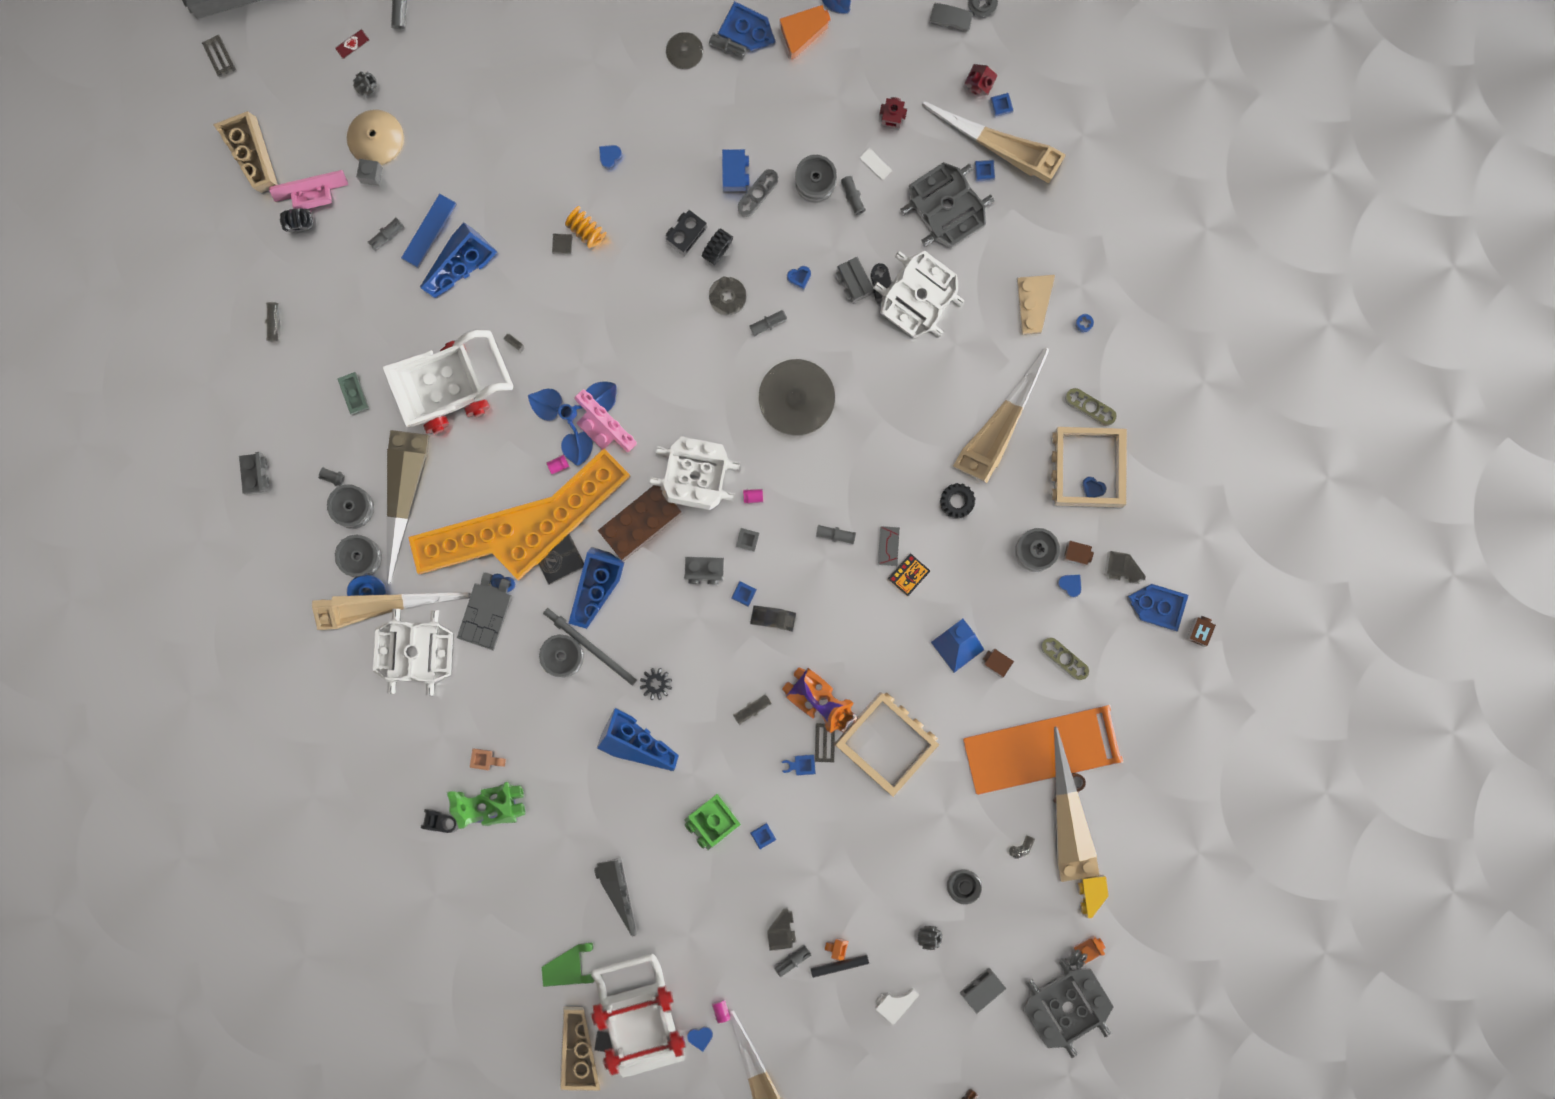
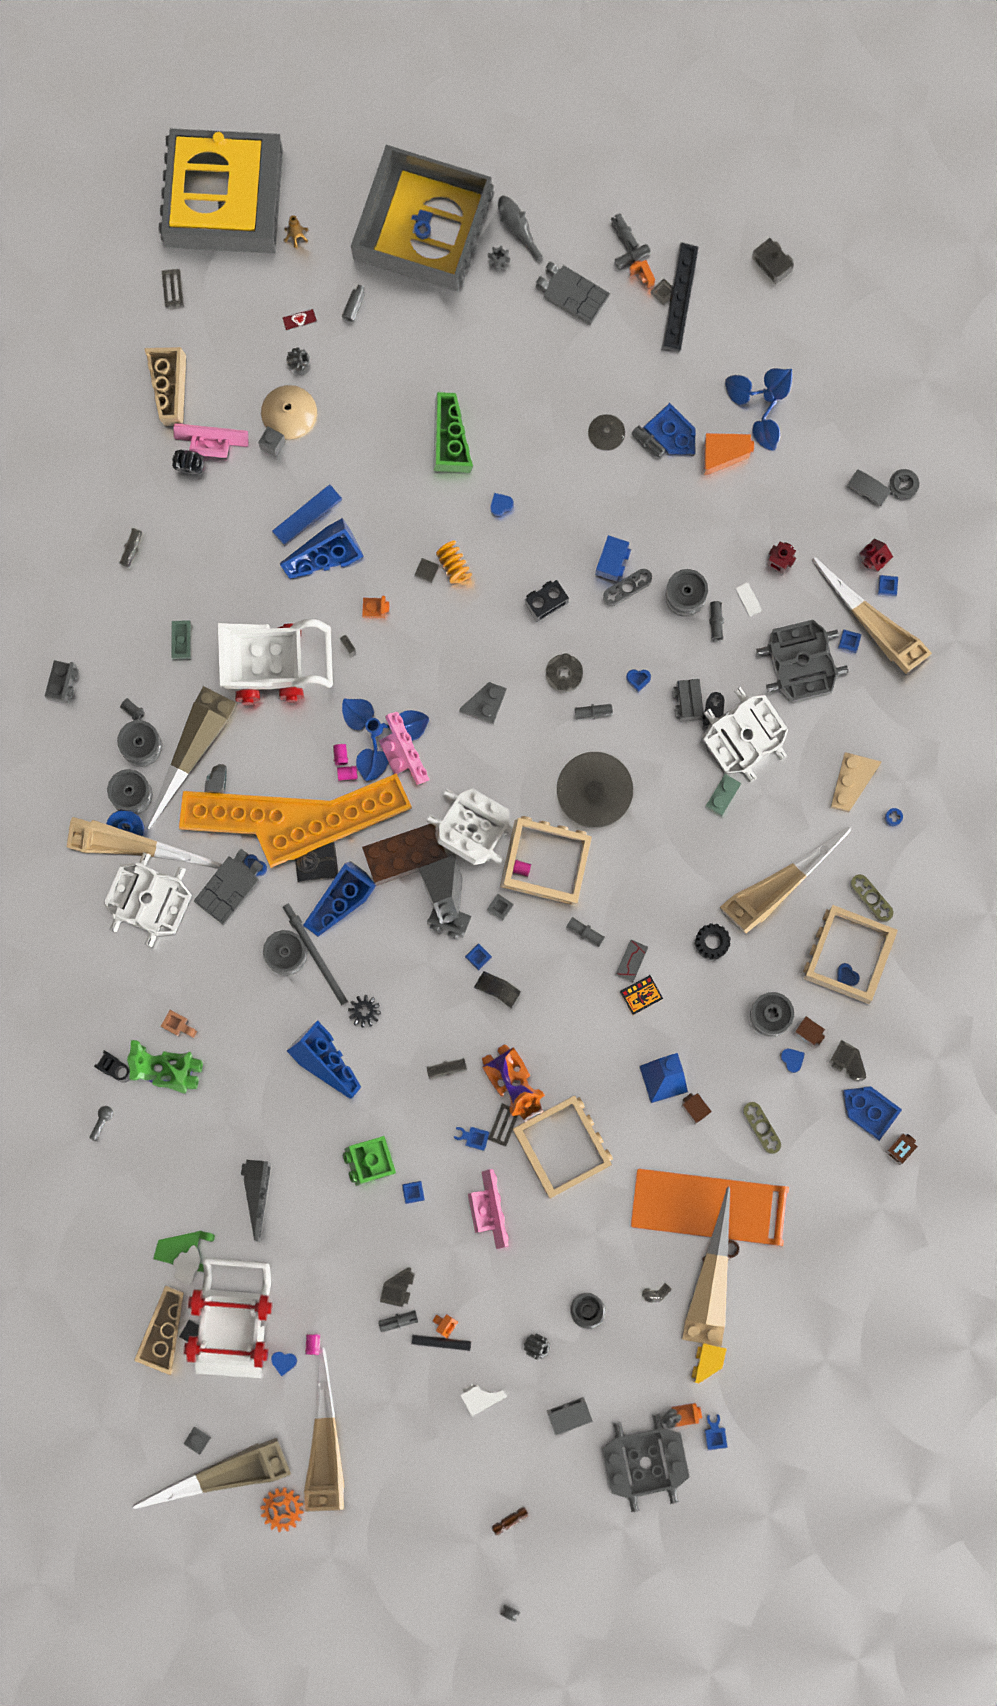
camera: 20 degrees right, 5 degrees down
dark grey pin [368,217,404,251] -> none
black tyre [701,228,733,265] -> none
none -> dark grey bar [89,1106,113,1141]
none -> white sticker [173,1245,201,1284]
none -> dark grey rock [204,764,227,794]
none -> dark pink piece [333,744,349,766]
none -> orange bracket [362,596,389,618]
none -> dark grey slope [419,854,463,924]
none -> bright green wedge [433,392,473,473]
none -> dark grey wing [459,682,507,725]
none -> bright pink bracket [468,1169,508,1249]
none -> tan window [500,816,592,905]
none -> sand green plate [705,774,742,817]
none -> blue plate [705,1414,728,1450]

